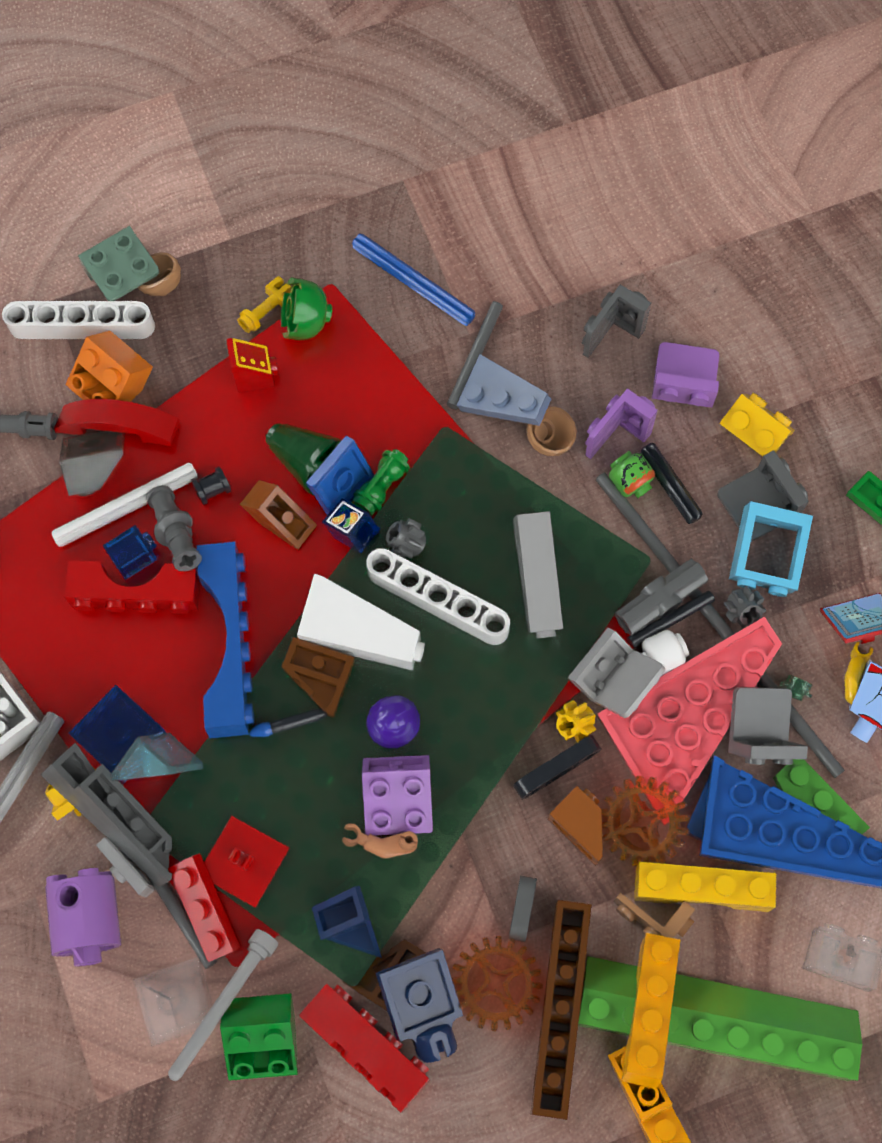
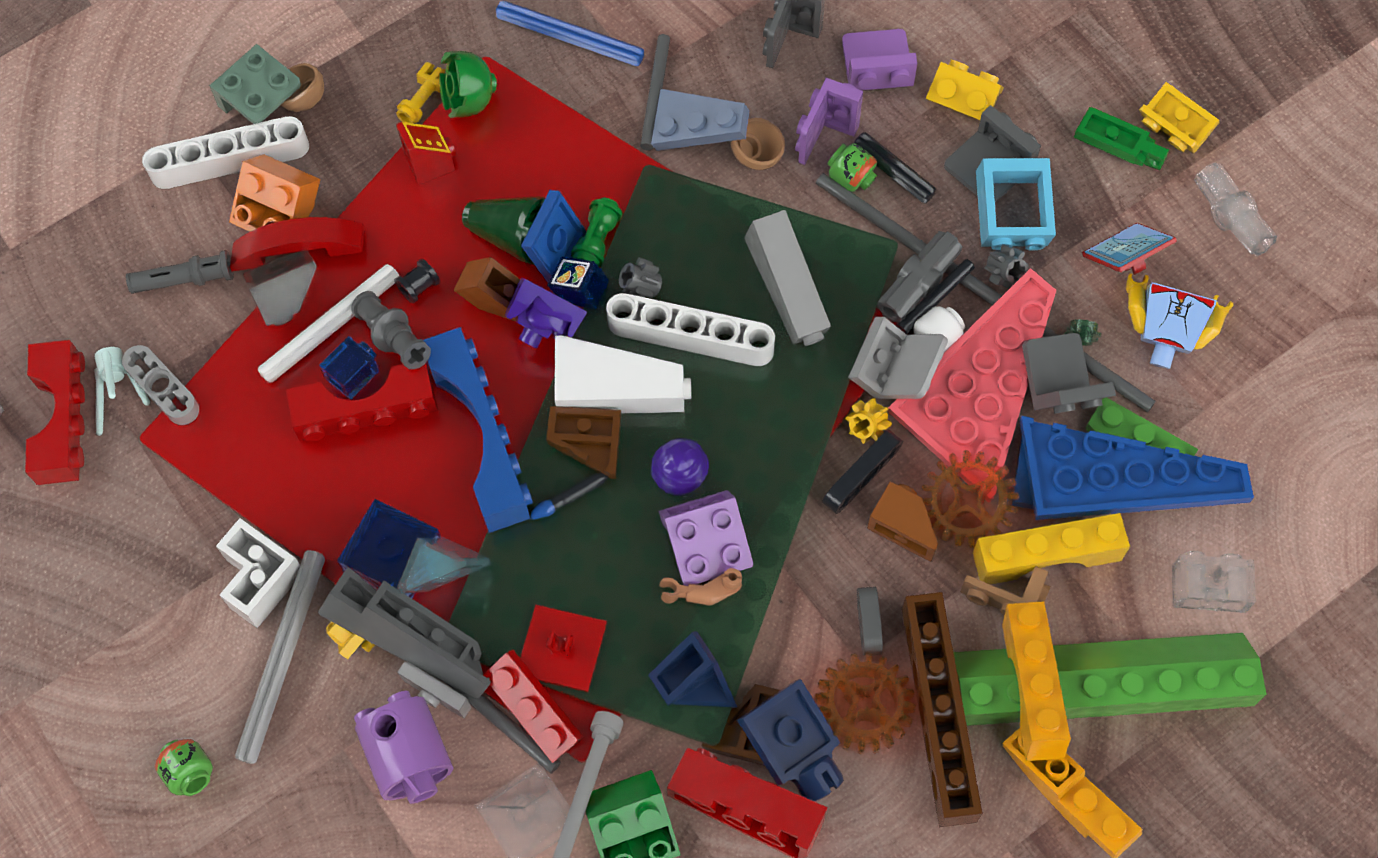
camera: 15 degrees left, 5 degrees down
none -> dark purple brick [505,277,587,349]

